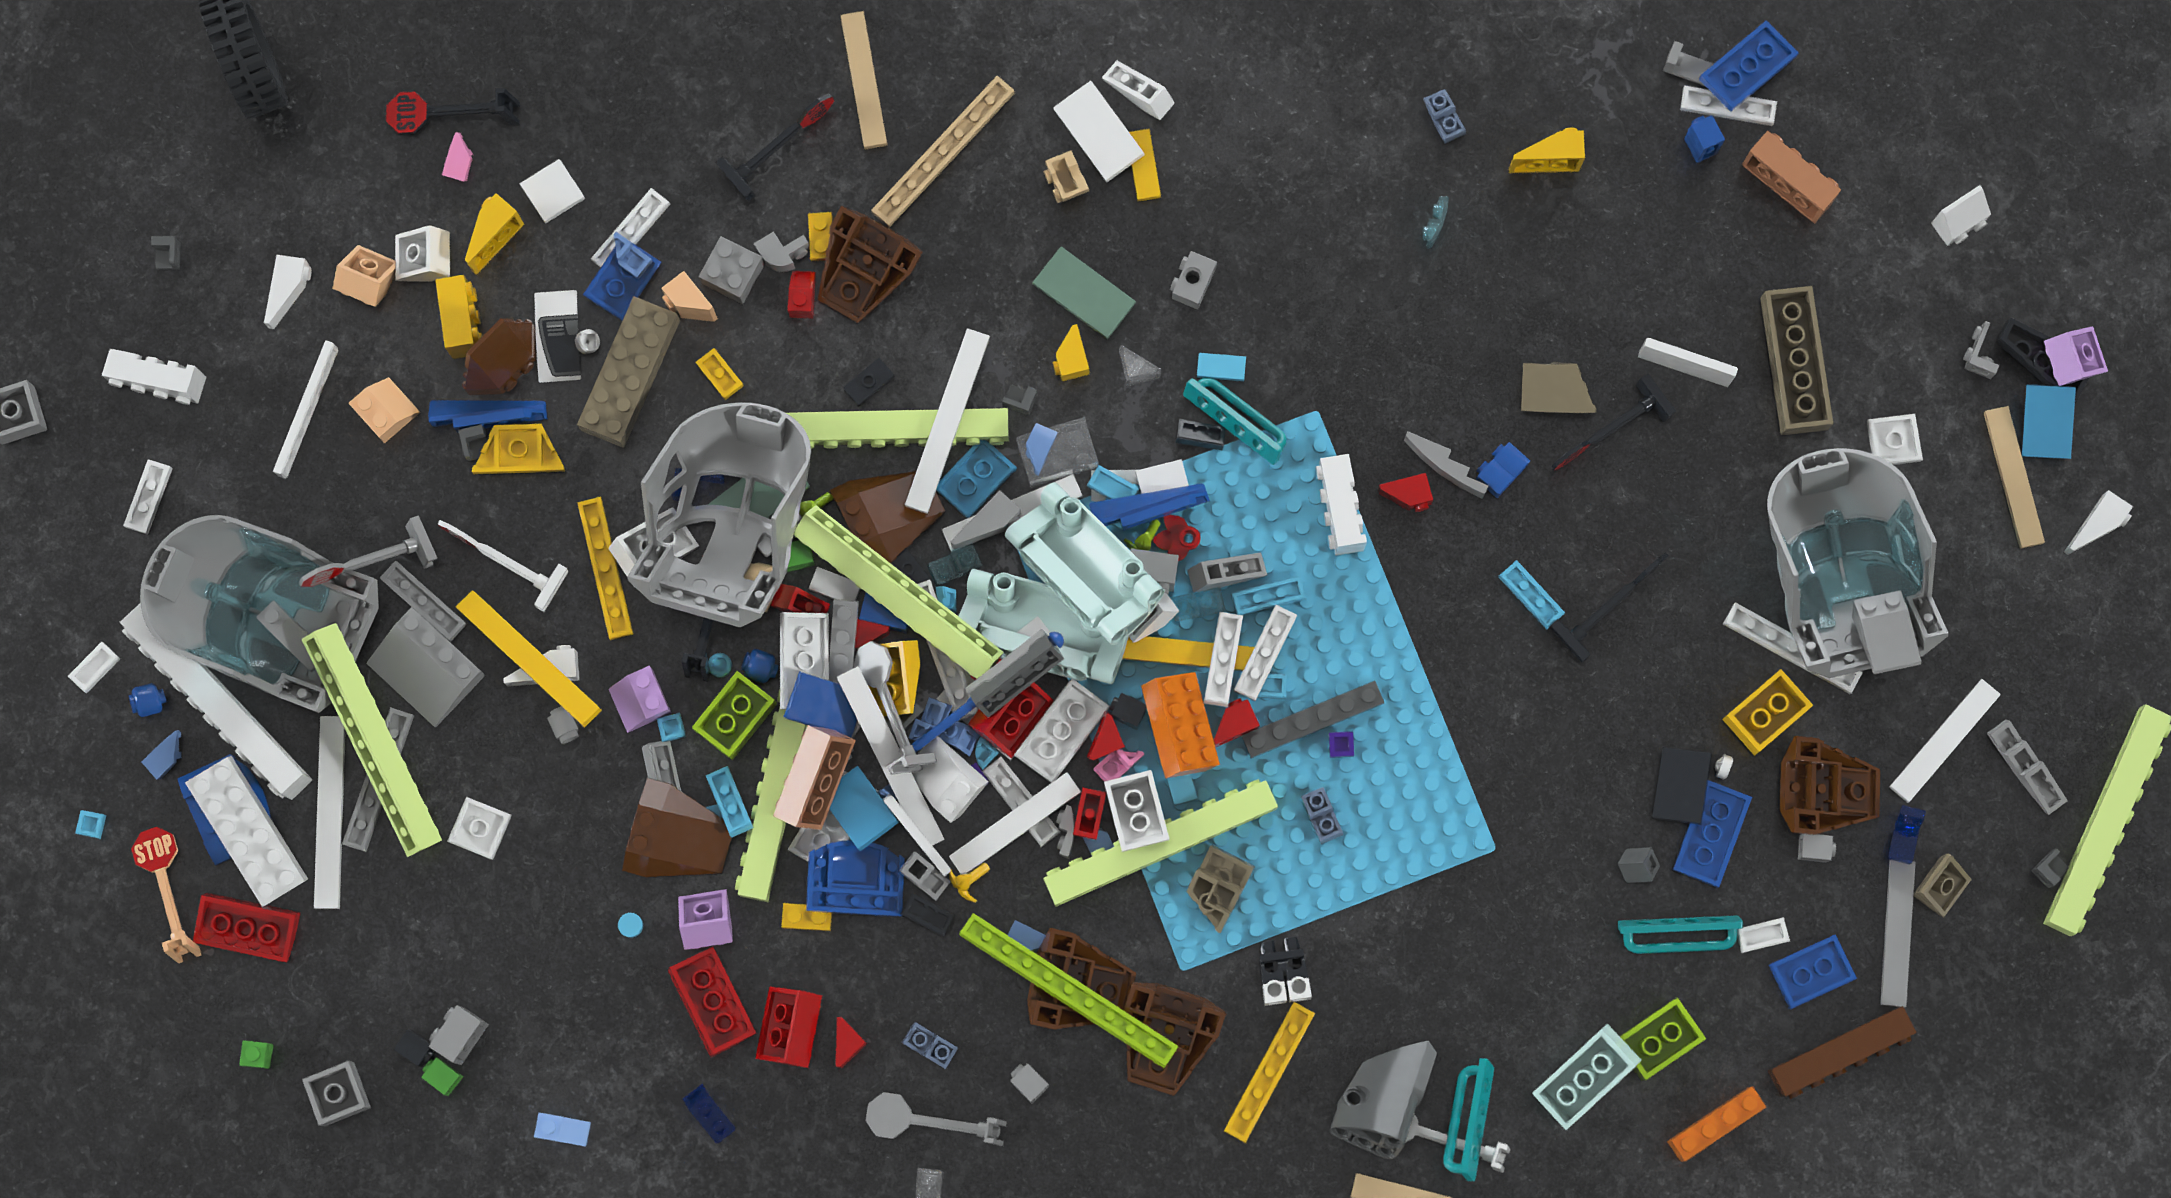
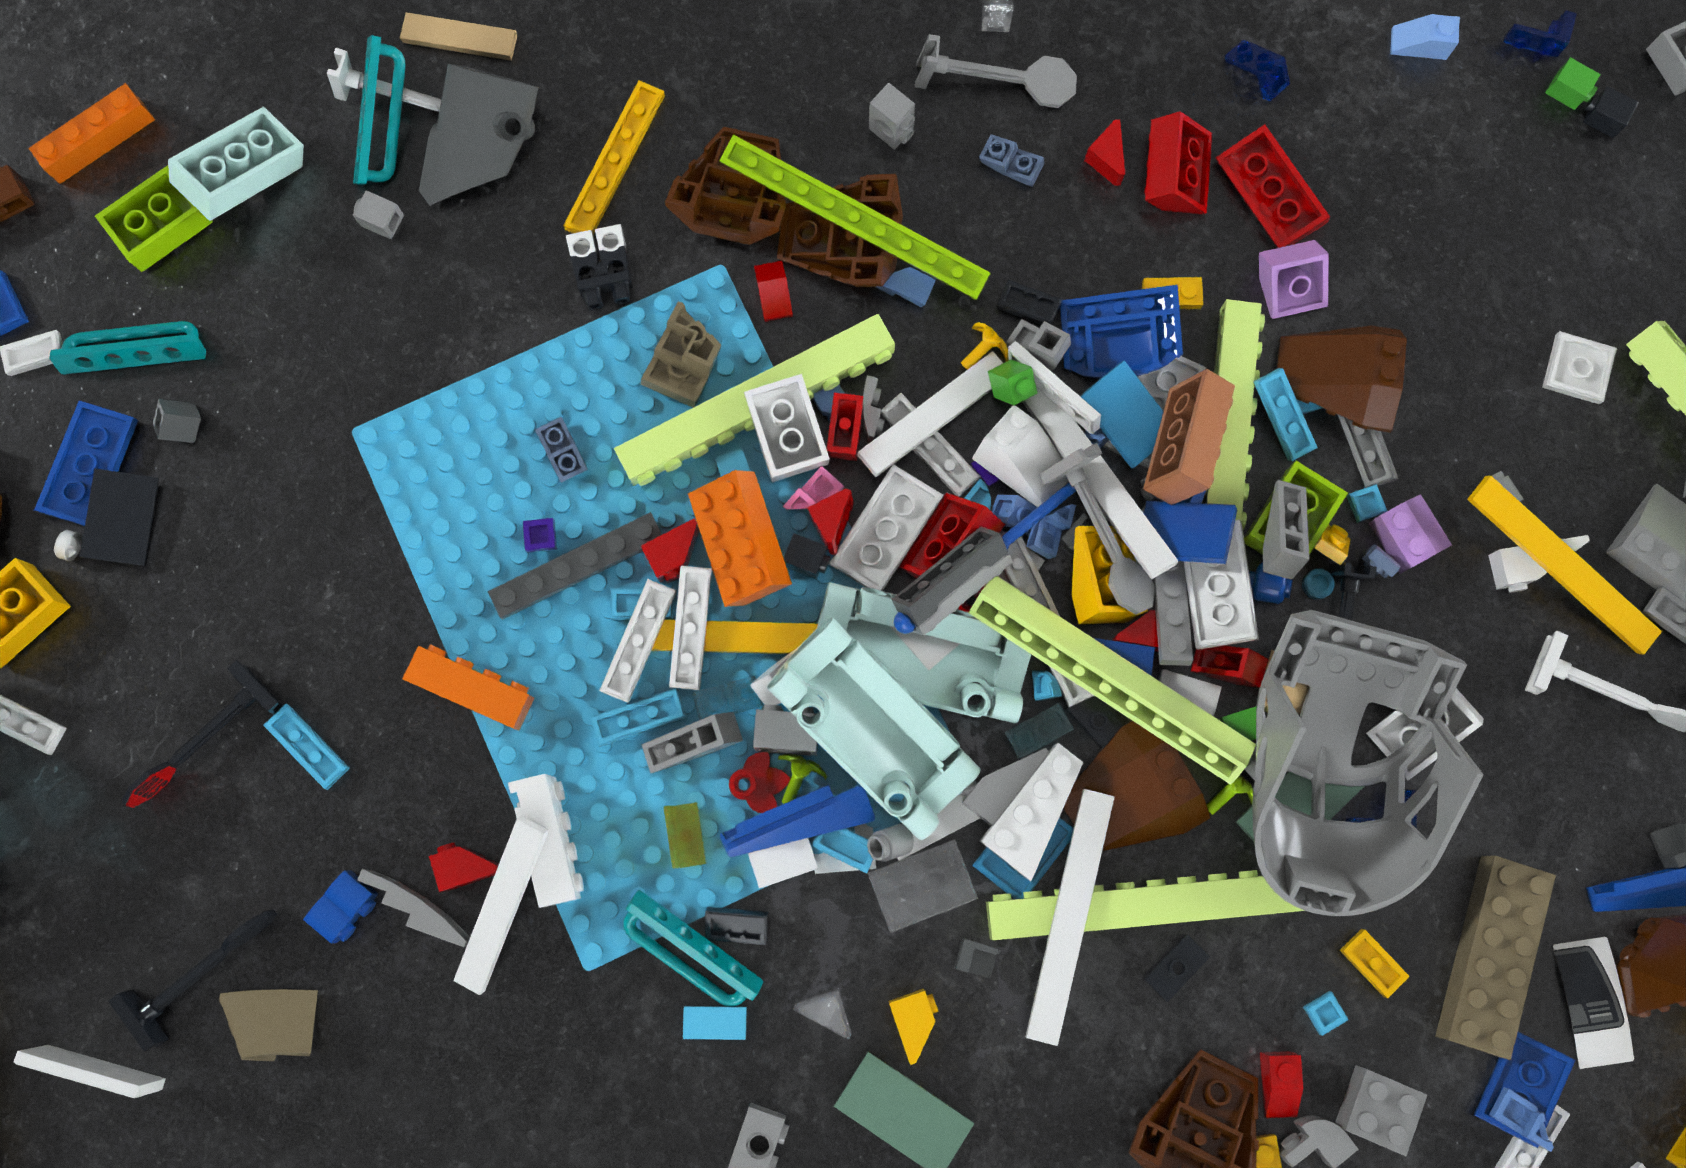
camera: 175 degrees right, 0 degrees up
light grey brick [429,1005,489,1065] -> none
yellow wing [472,424,565,474] -> none
white tile [575,329,600,354] -> none
yellow tile [577,497,633,640] -> none
medium azure tile [618,913,643,938] -> none
light nougat slope [661,271,718,322] -> none
medium blue slope [1026,423,1058,476] -> none
none -> light grey brick [353,191,404,240]
none -> orange brick [402,645,534,731]
none -> white tile [453,816,549,995]
none -> clear yellow panel [664,802,707,869]
none -> red slope [754,261,793,322]
none -> light grey brick [867,824,914,862]
none -> white wedge [980,743,1083,881]
none -> bright green brick [988,359,1038,406]
none -> light grey slope [1263,480,1309,580]
none -> medium azure tile [1303,991,1349,1036]
none -> yellow plate [1314,524,1351,565]
none -> sand blue slope [1362,544,1401,578]
none -> clear blue bracket [1503,10,1577,57]

